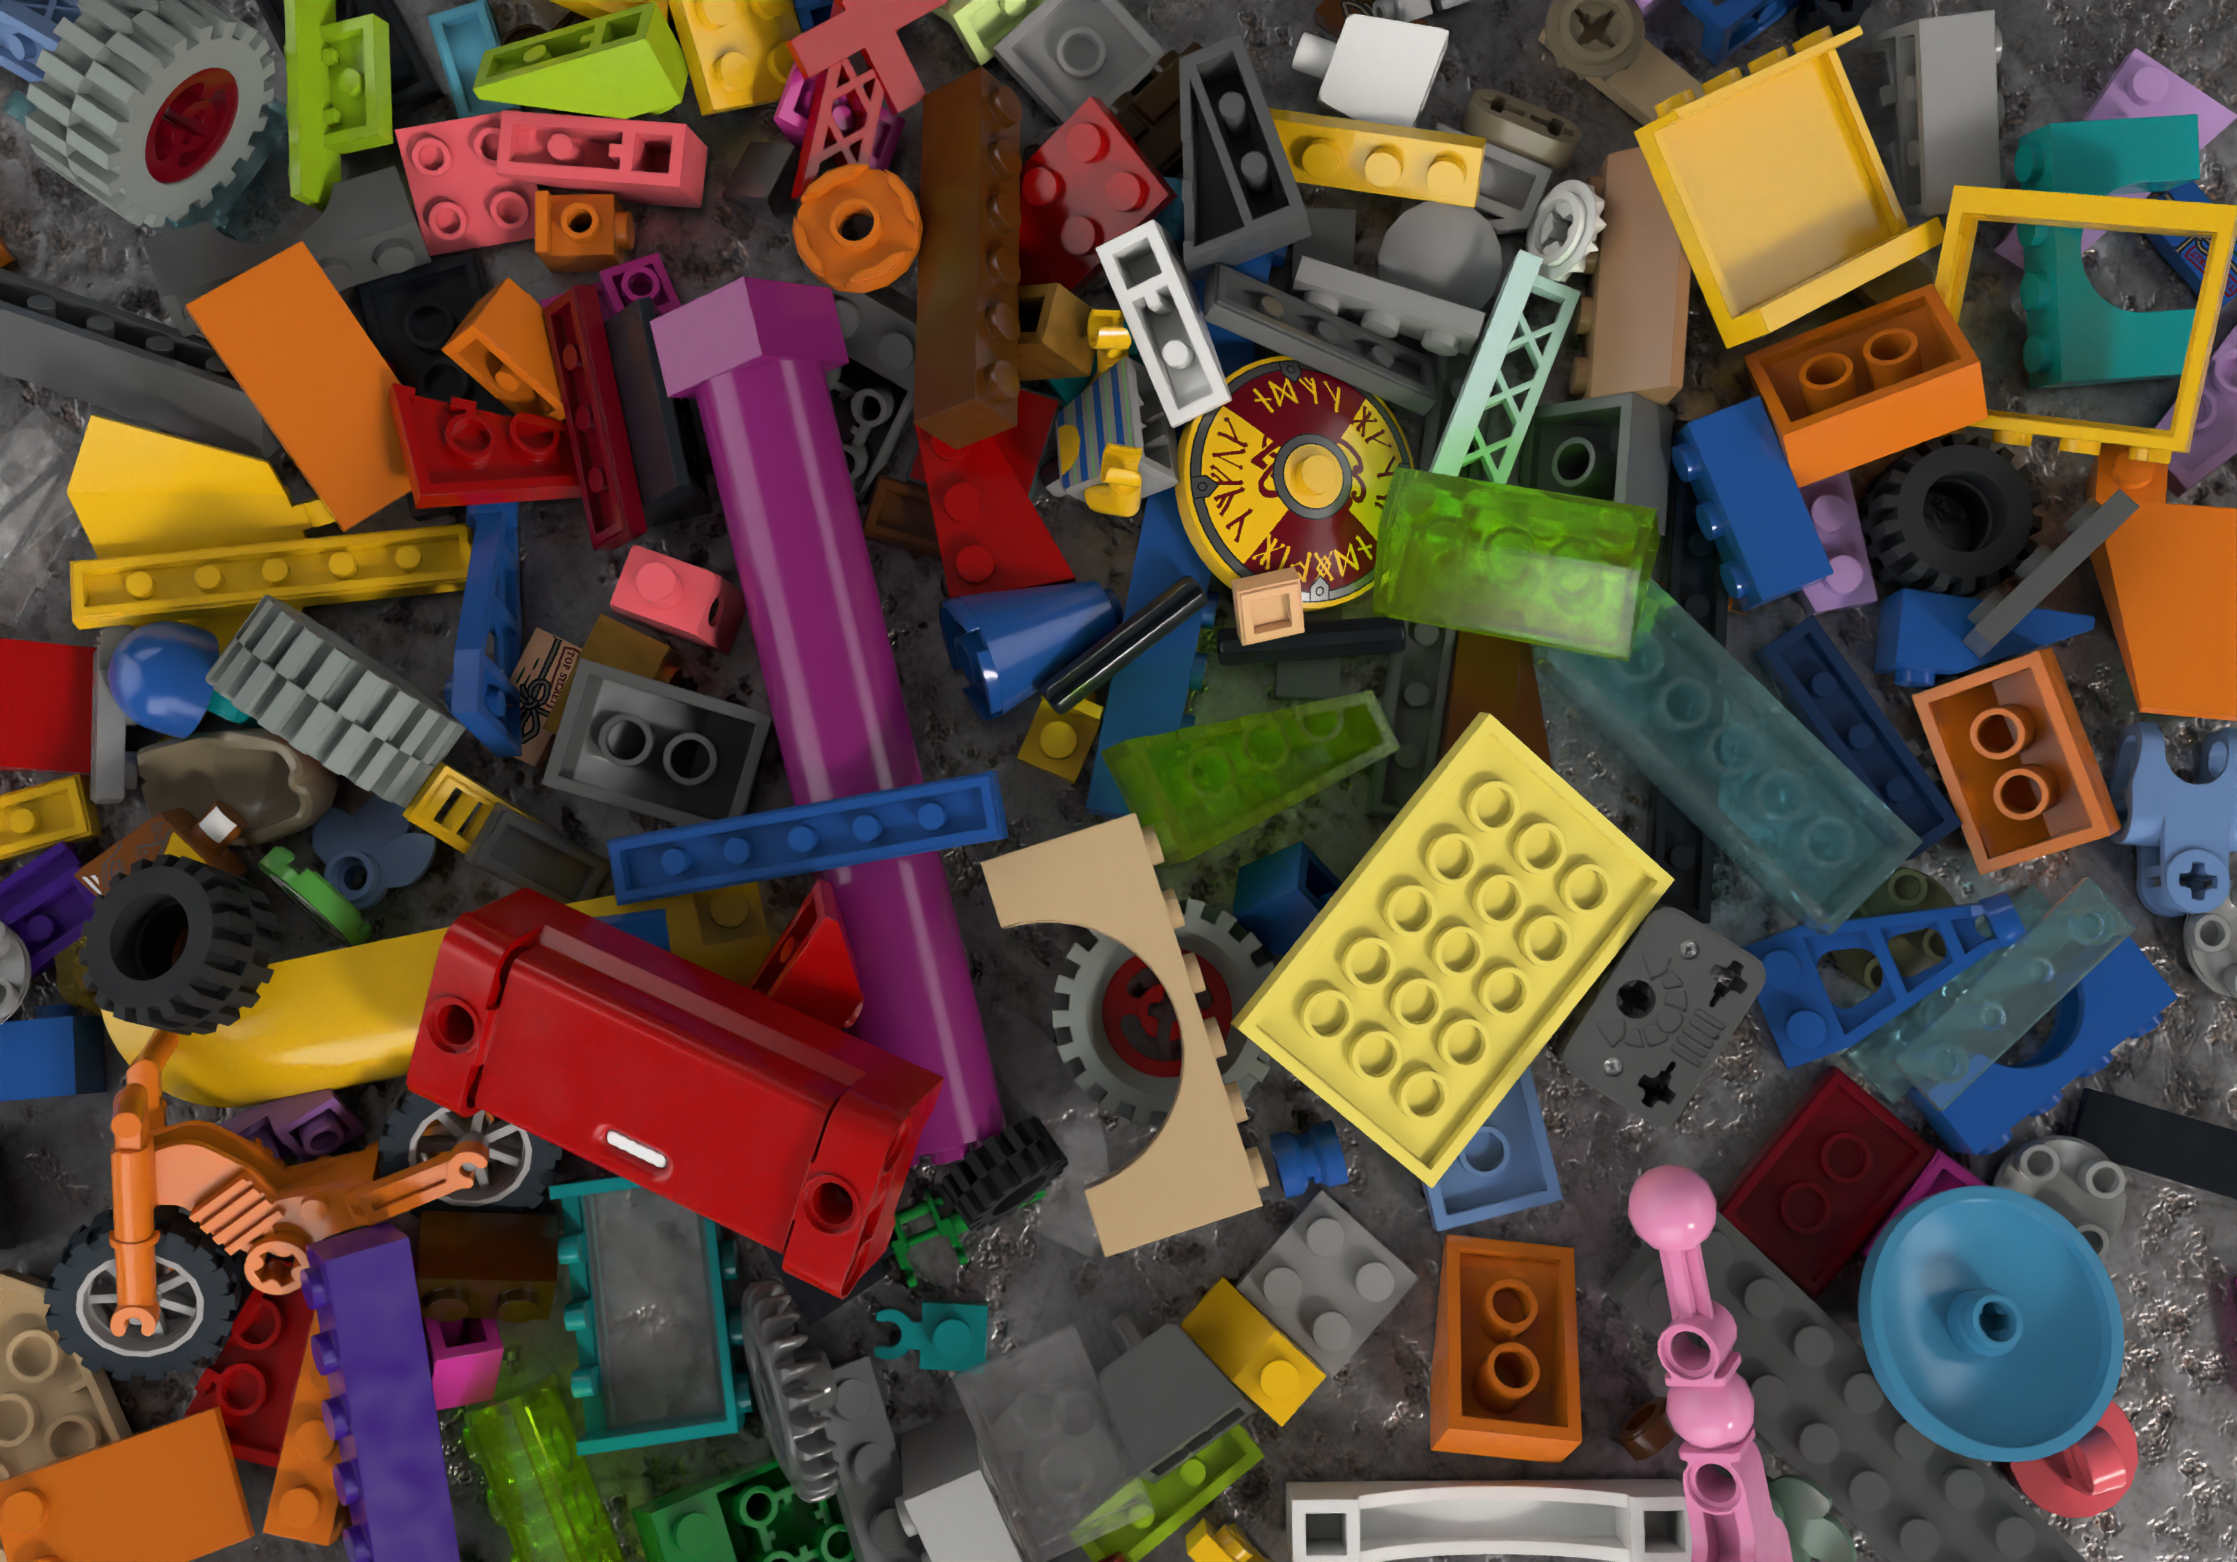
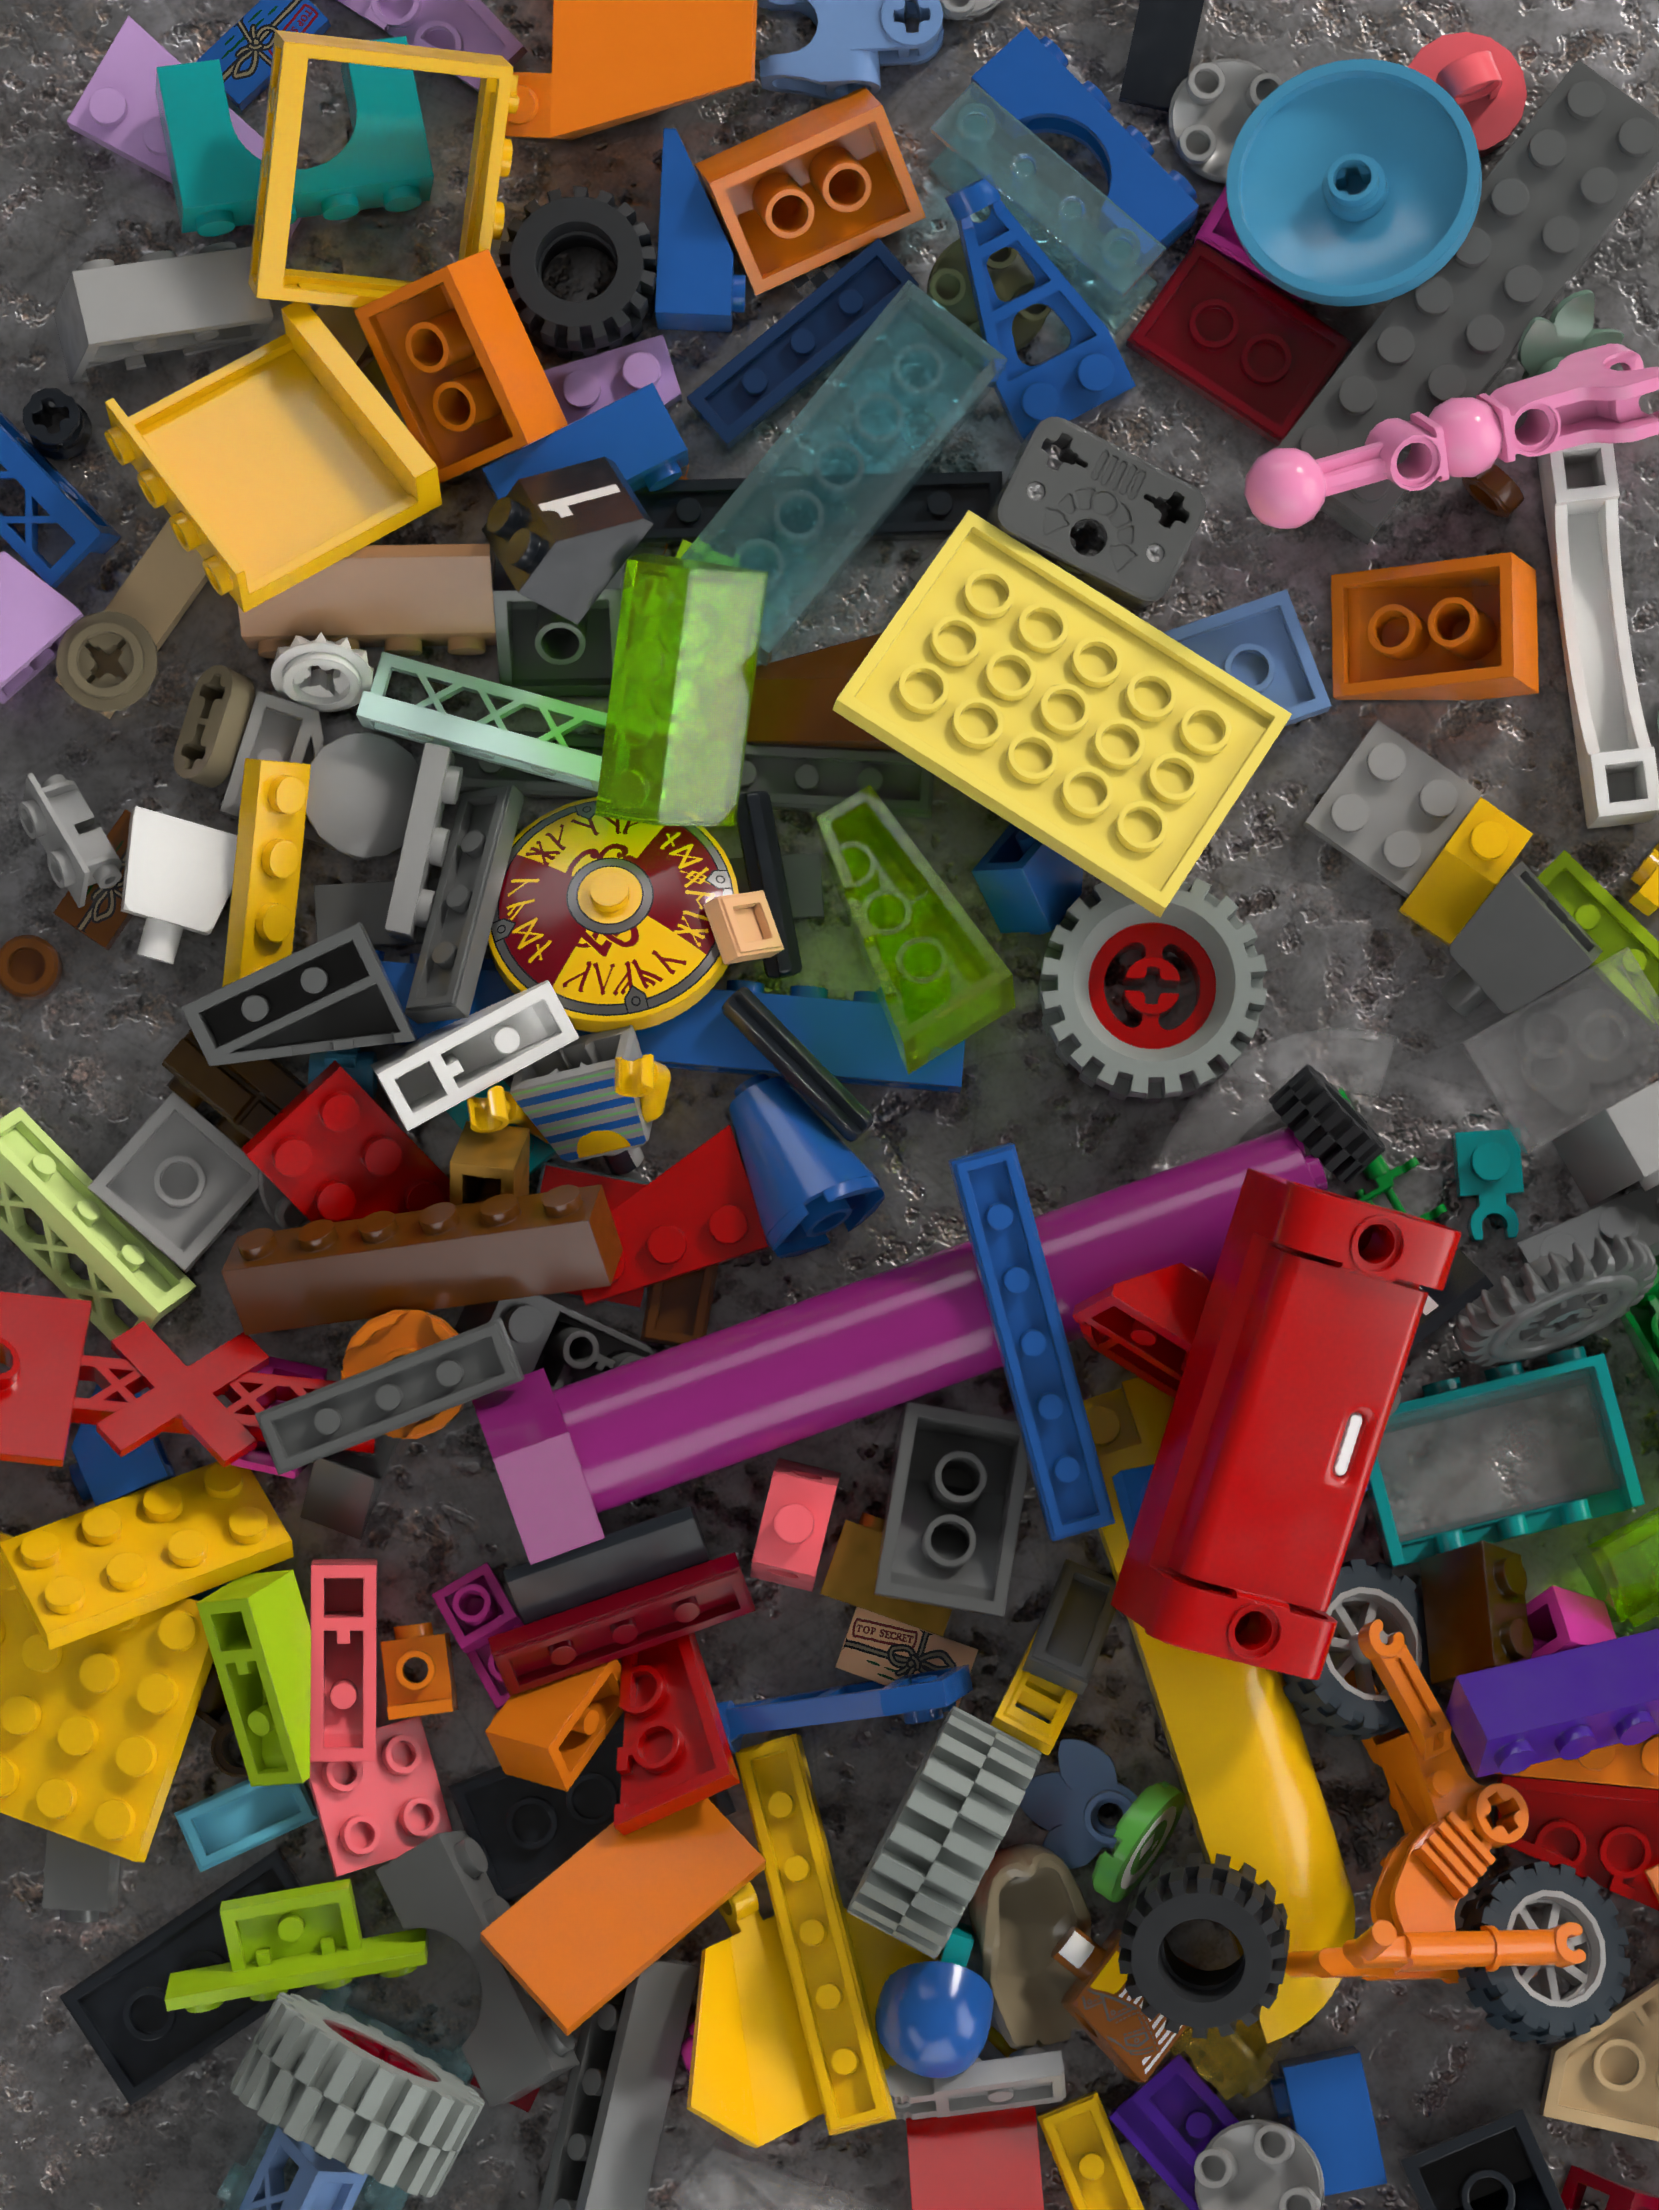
camera: 90 degrees left, 0 degrees up
medium lavender slope [219,1088,366,1163] -> none
tan arch [980,813,1269,1257] -> none
yellow bracket [1017,692,1105,785] -> none
blue wheel [1268,1120,1348,1199] -> none
dark grey plate [1962,489,2140,659] -> none
none -> dark grey tile [255,1318,525,1475]
none -> black slope [481,457,654,625]

